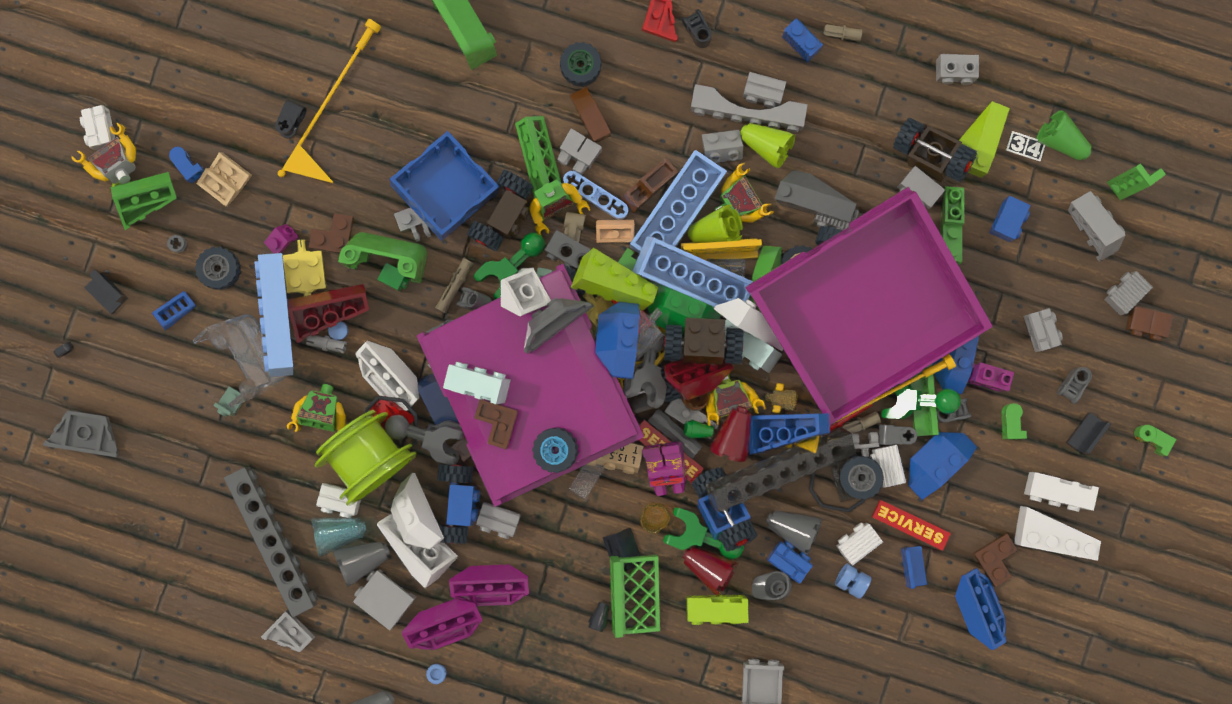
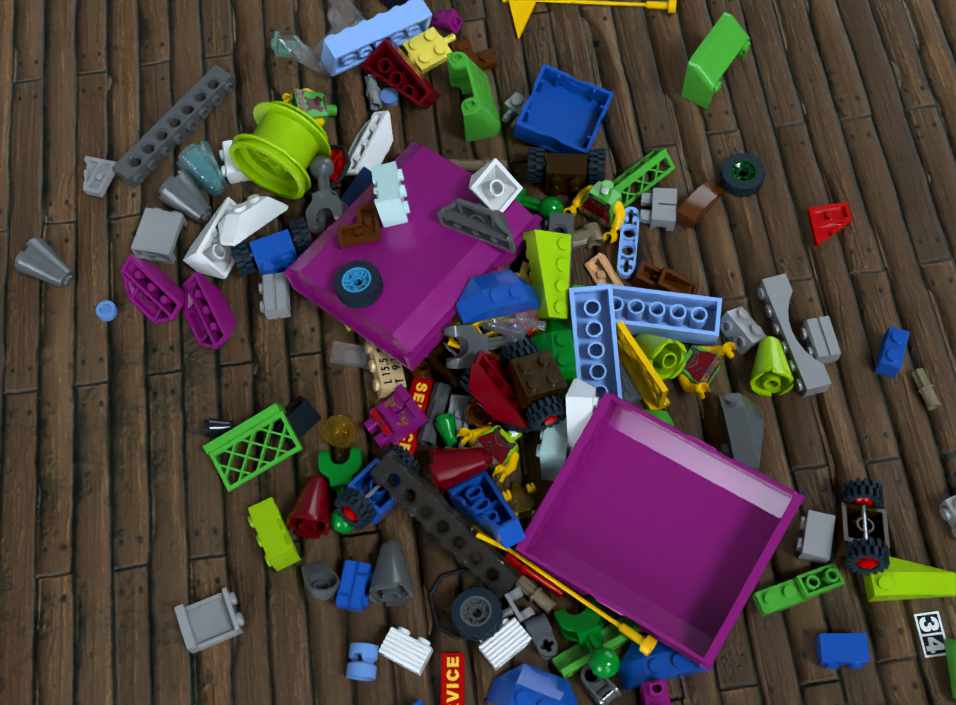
camera: 70 degrees right, 20 degrees down
green brick [377,263,410,292] -> none
black piece [681,9,712,48] -> none

